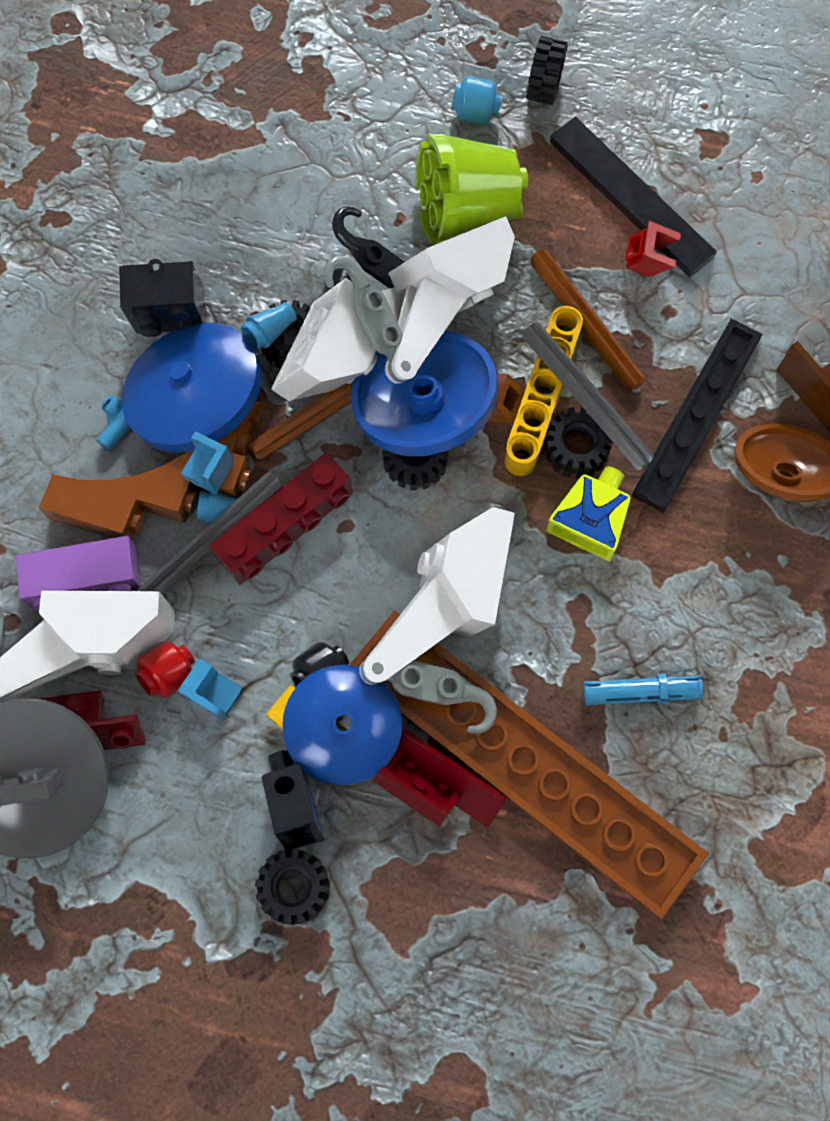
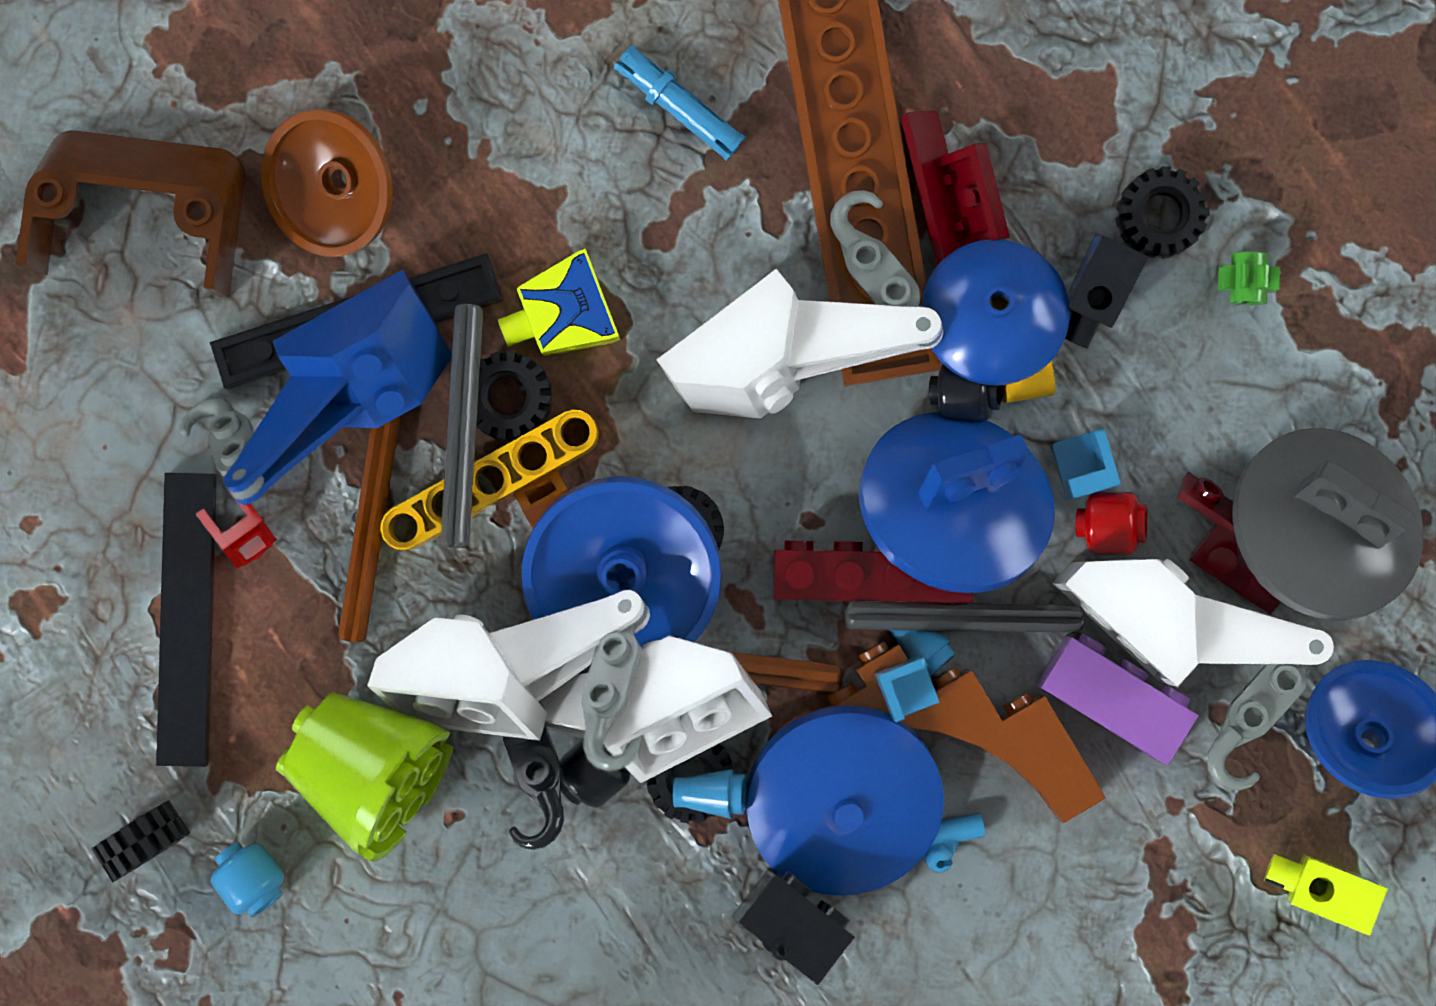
camera: 140 degrees left, 15 degrees up
none -> blue slope [180,269,452,505]
none -> blue bracket [859,412,1055,593]
none -> bright green gear [1218,252,1280,305]

